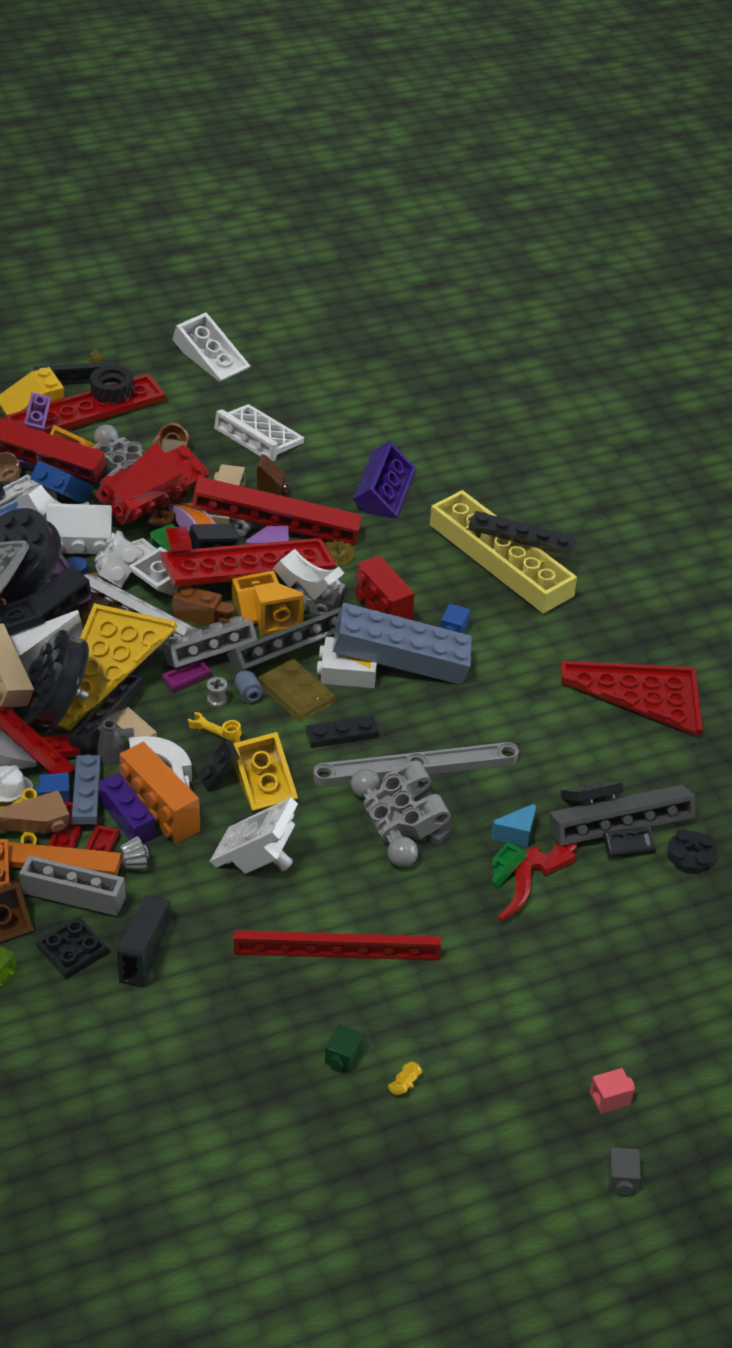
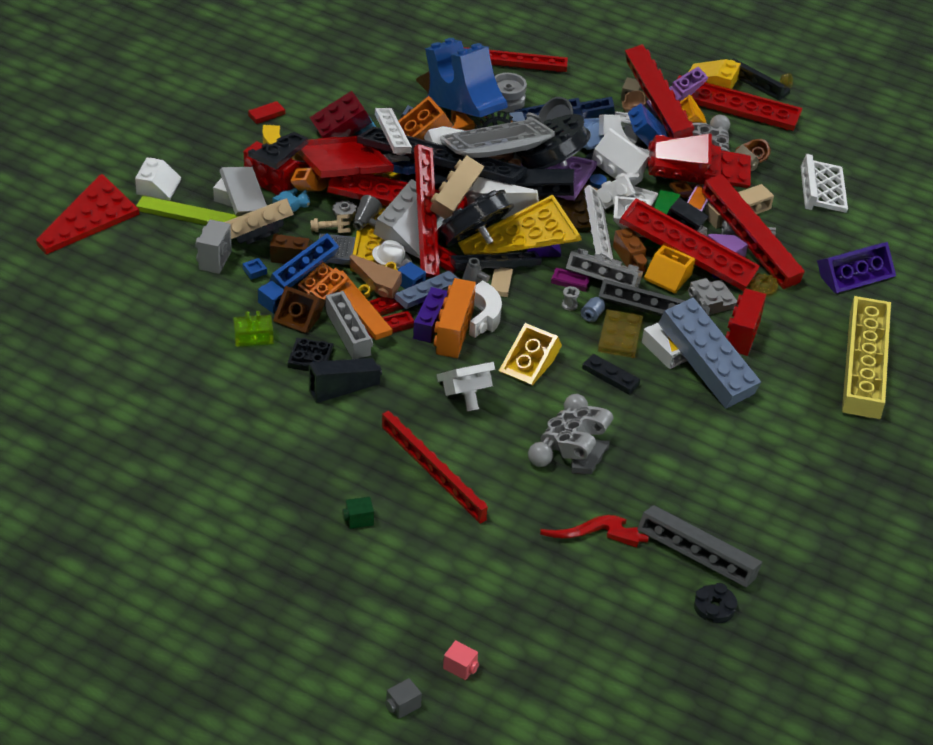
camera: 50 degrees right, 0 degrees up
black tyre [90,365,134,403] -> none
light grey piece [120,836,149,870] -> none
red tile [165,527,192,552] -> none
white slope [172,312,250,382] -> none
yellow brick [188,712,242,743] -> none
black plate [199,740,240,791] -> none
light orange slope [254,582,304,636] -> none
reddish brown slope [257,454,288,496] -> none
white arch [273,549,344,600] -> none
light grey beam [313,742,519,787] -> none
yellow piece [388,1062,422,1095] -> none
blue brick [440,604,470,633] -> none
black plate [469,511,577,557] -> none
dark azure slope [491,804,536,847] -> none
green tile [492,842,527,888] -> none
red wing [560,661,703,736] -> none
black tile [560,781,623,805] -> none
black plate [603,827,656,857] -> none

